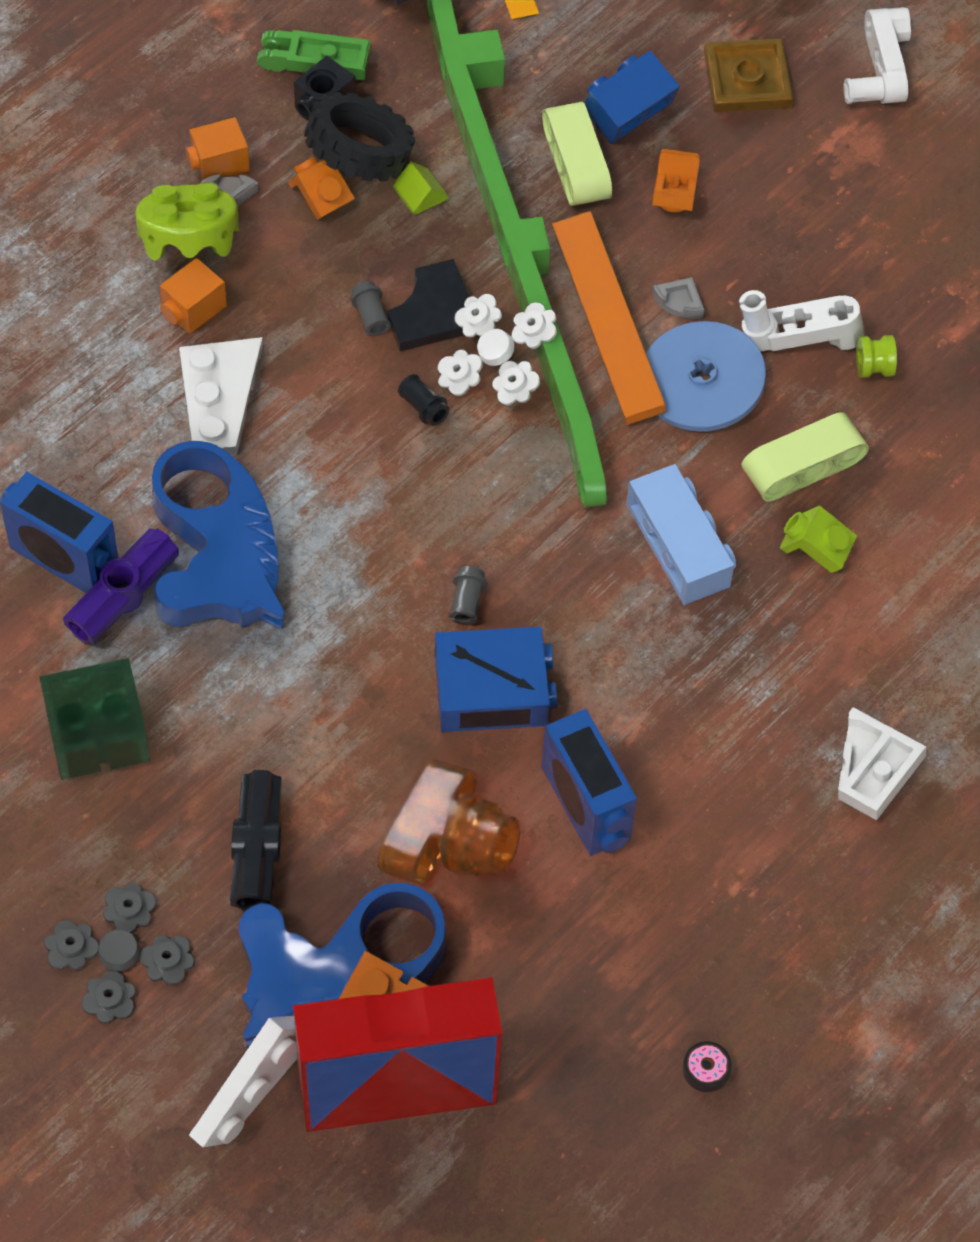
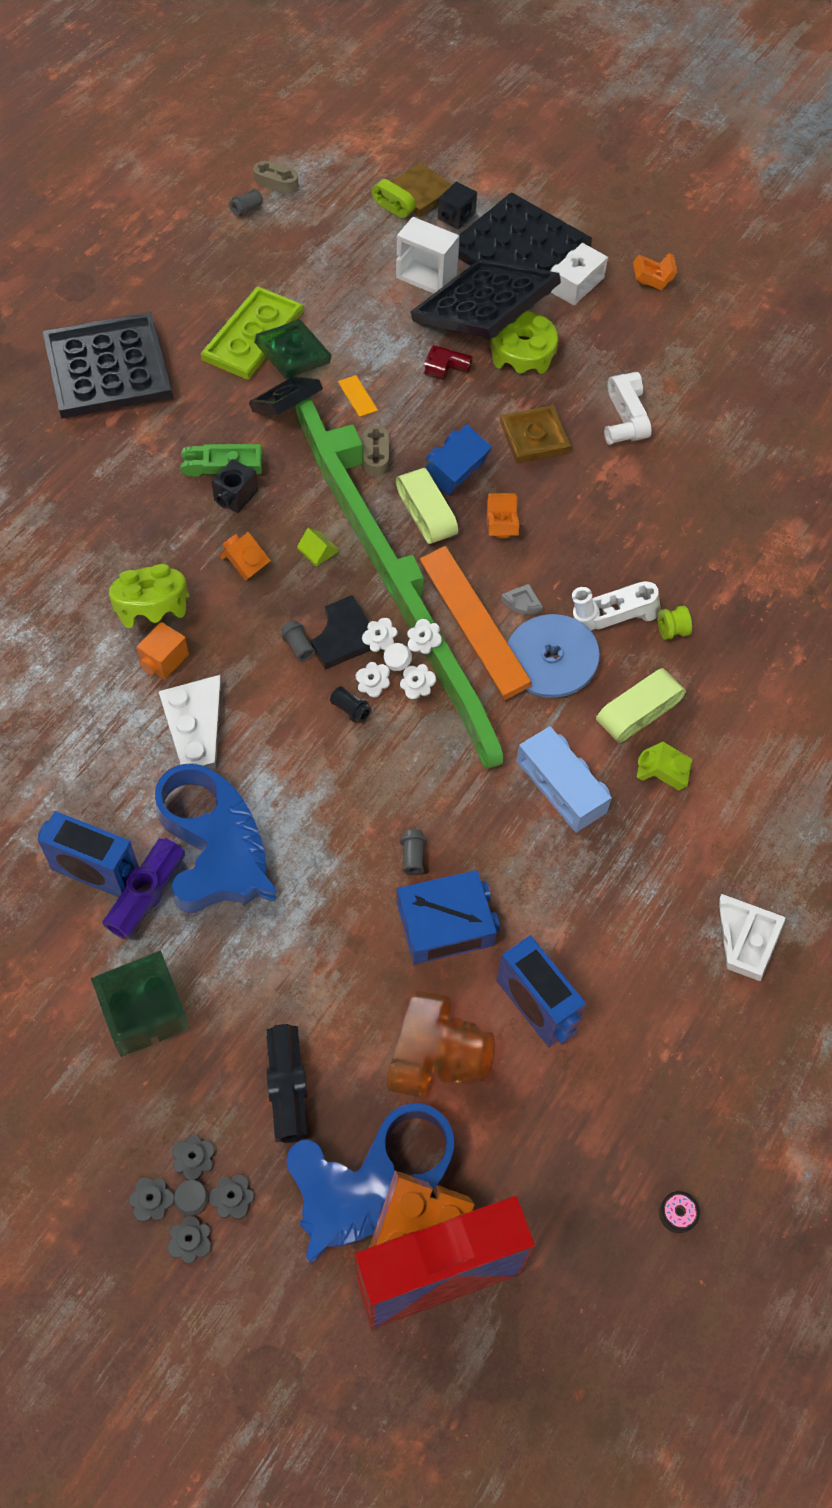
camera: 10 degrees left, 0 degrees up
orange brick [185,117,250,180] -> none
white wing [189,1016,298,1147] -> none
light grey tile [201,174,259,206] -> none
black tyre [304,92,415,182] -> none
none -> dark tan beam [363,426,389,476]

